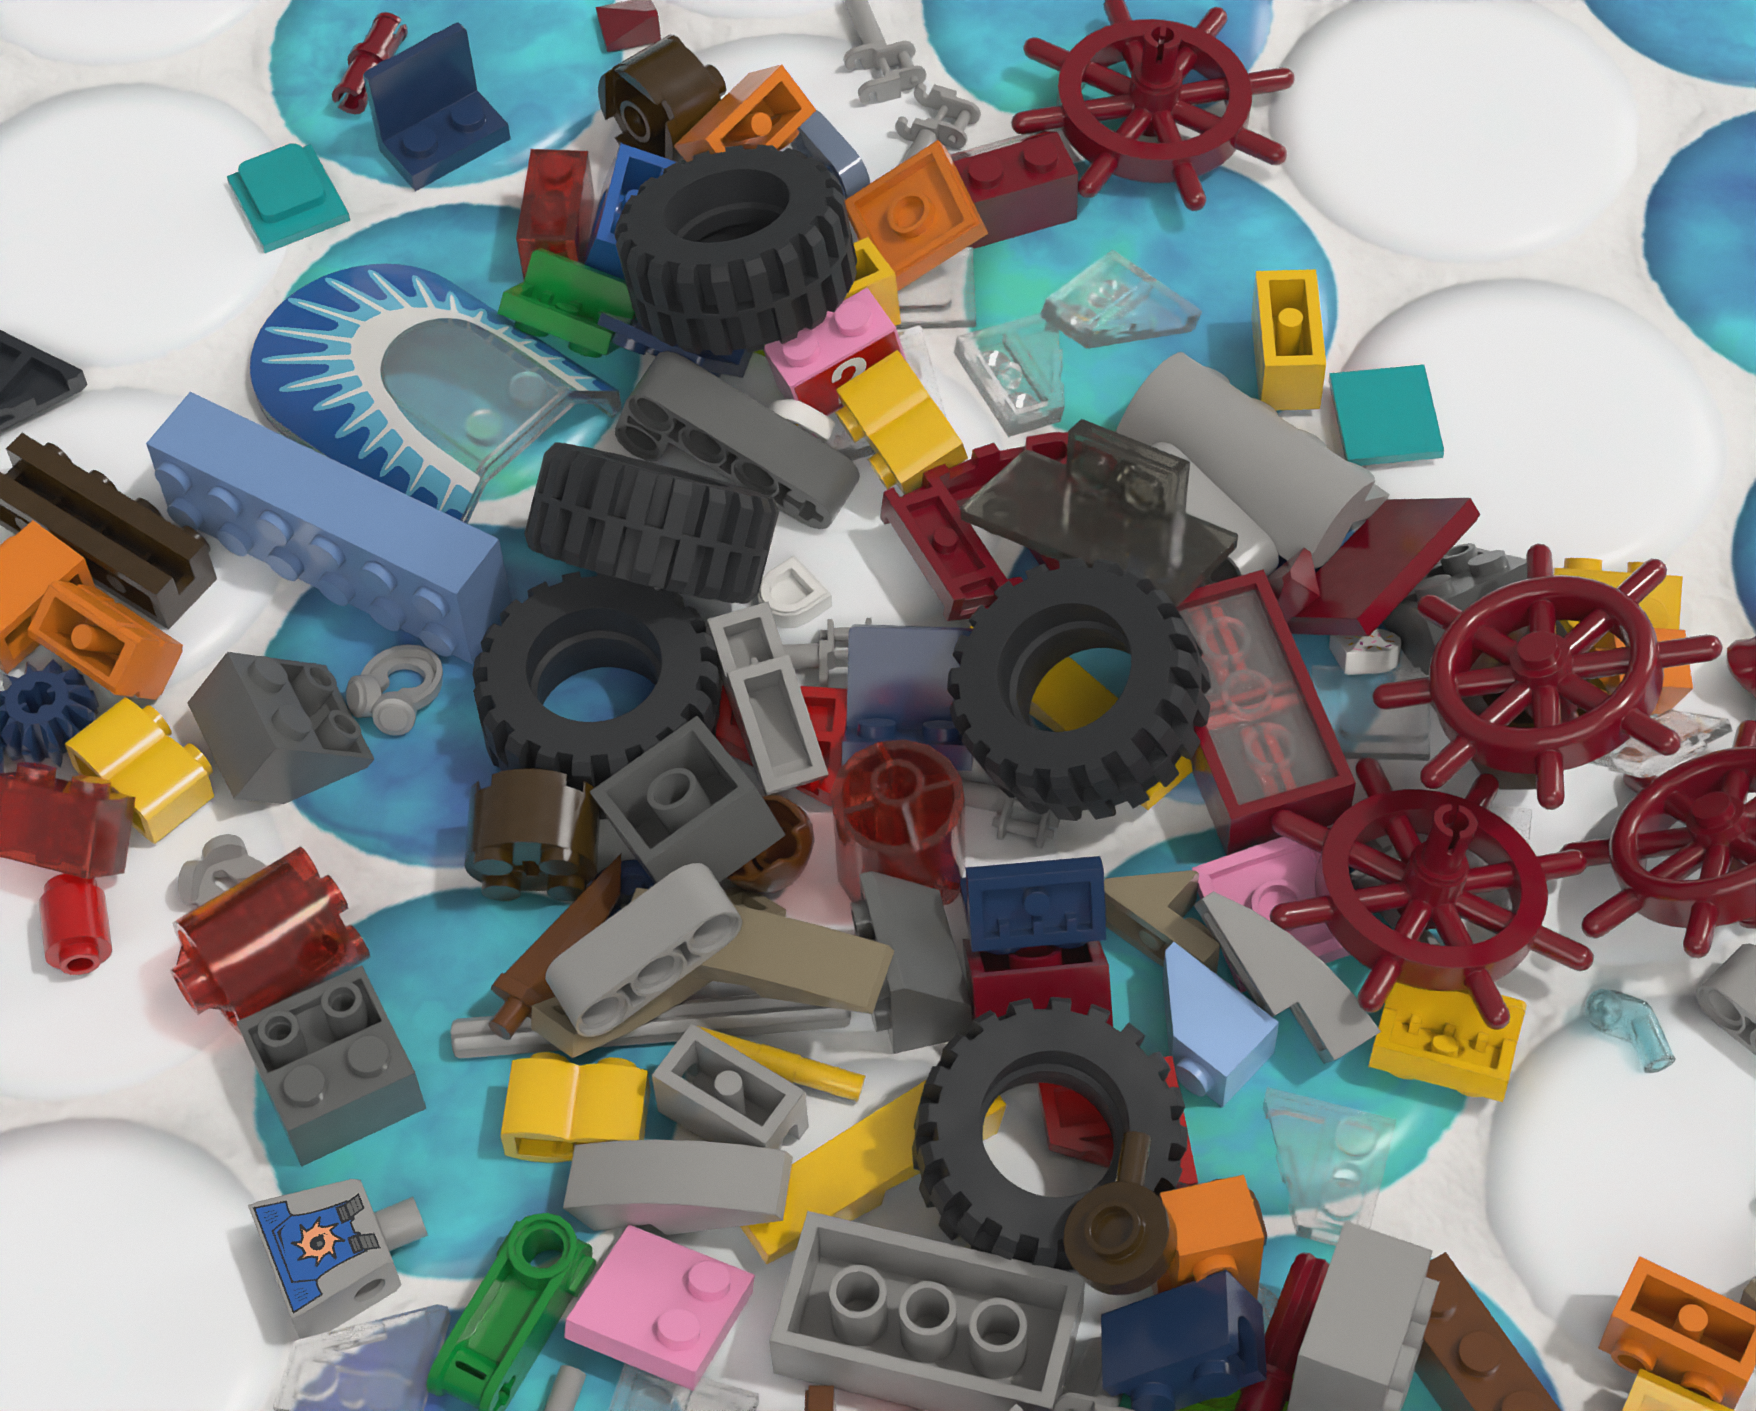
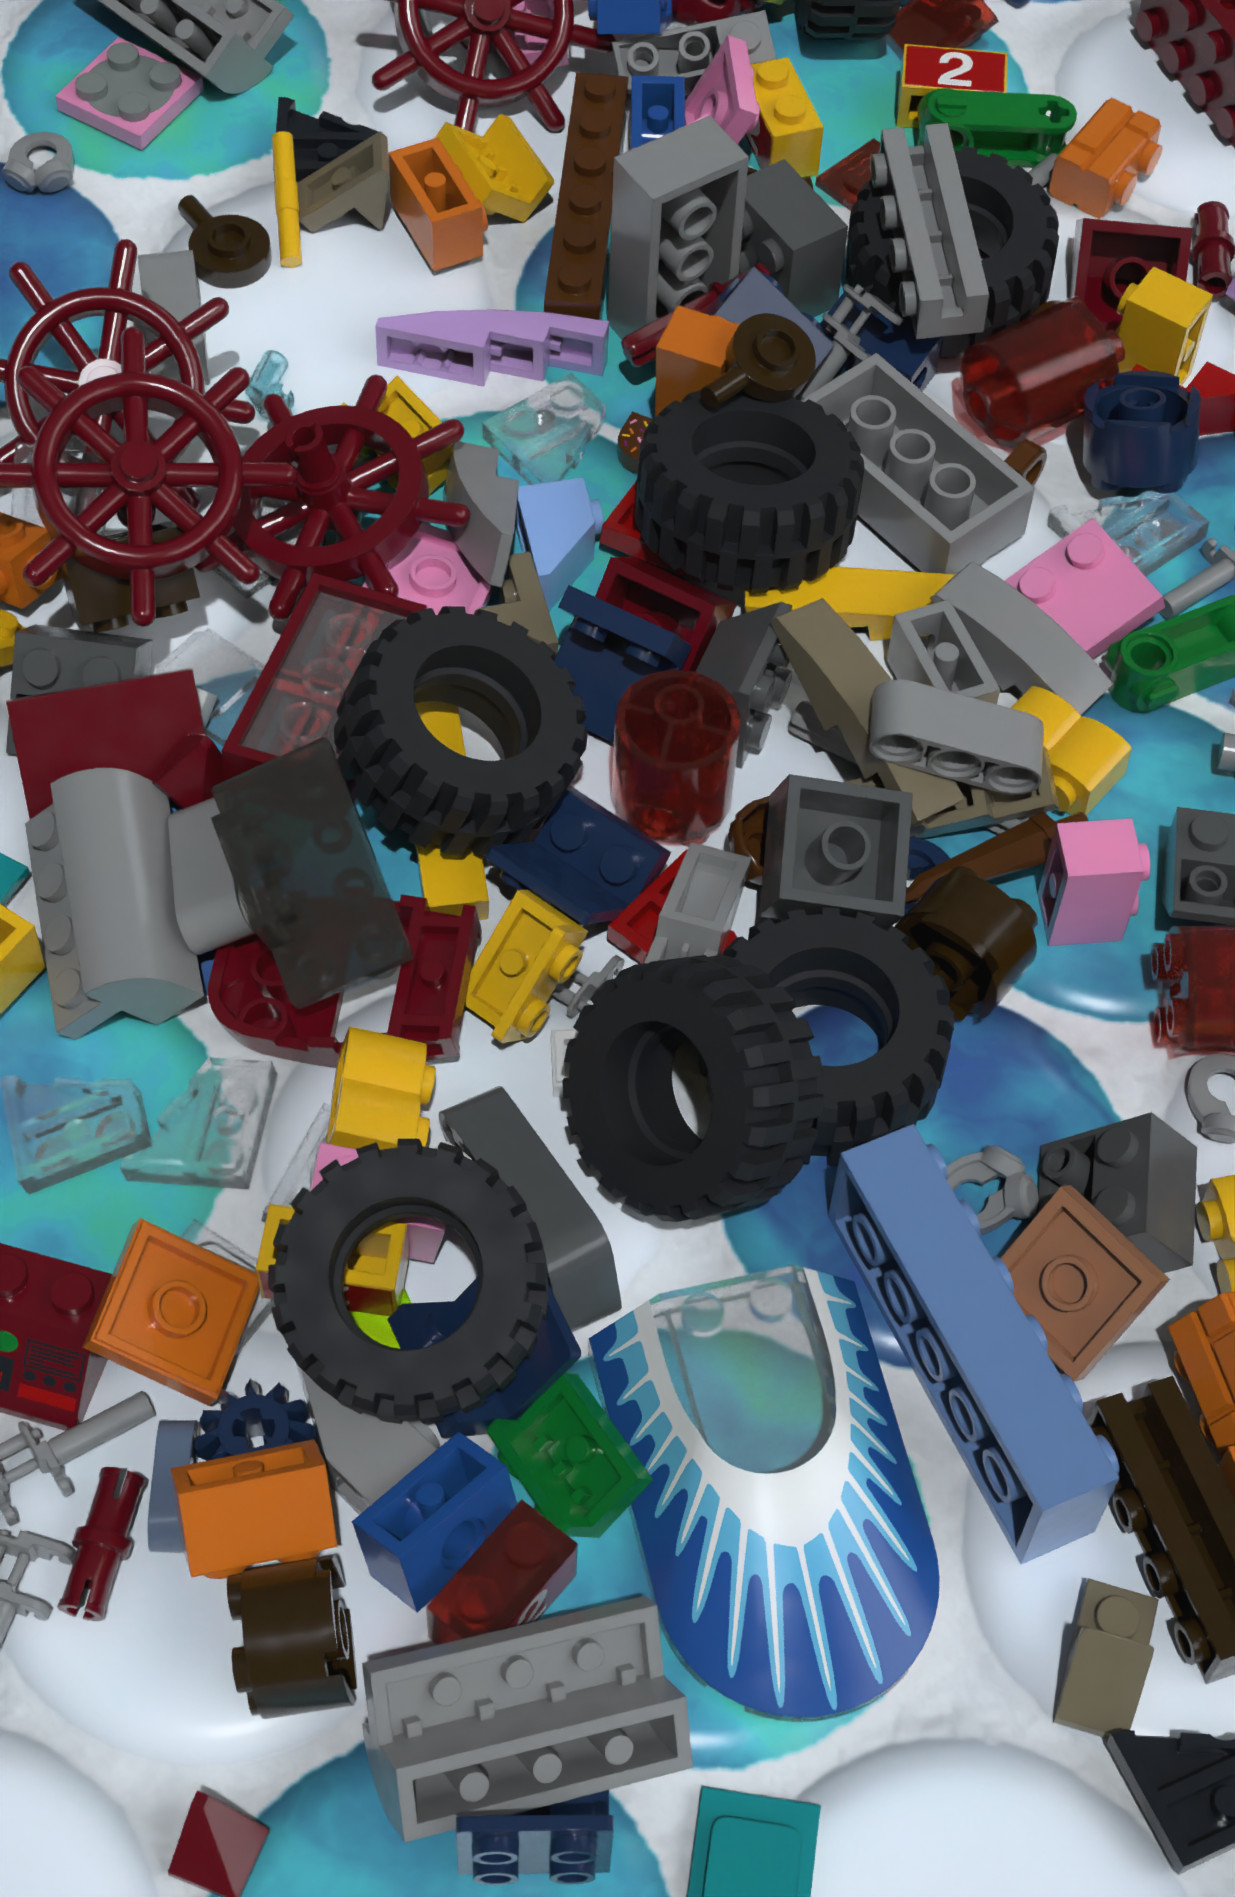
camera: 150 degrees left, 0 degrees up
none -> dark red pin [57,1467,145,1621]
none -> light grey brick [362,1596,693,1843]
none -> lavender slope [375,309,609,387]
none -> yellow bracket [464,889,588,1043]
none -> nougat plate [1000,1185,1170,1382]
none -> bright pink brick [1037,818,1150,946]
none -> dark tan slope [1053,1578,1159,1739]

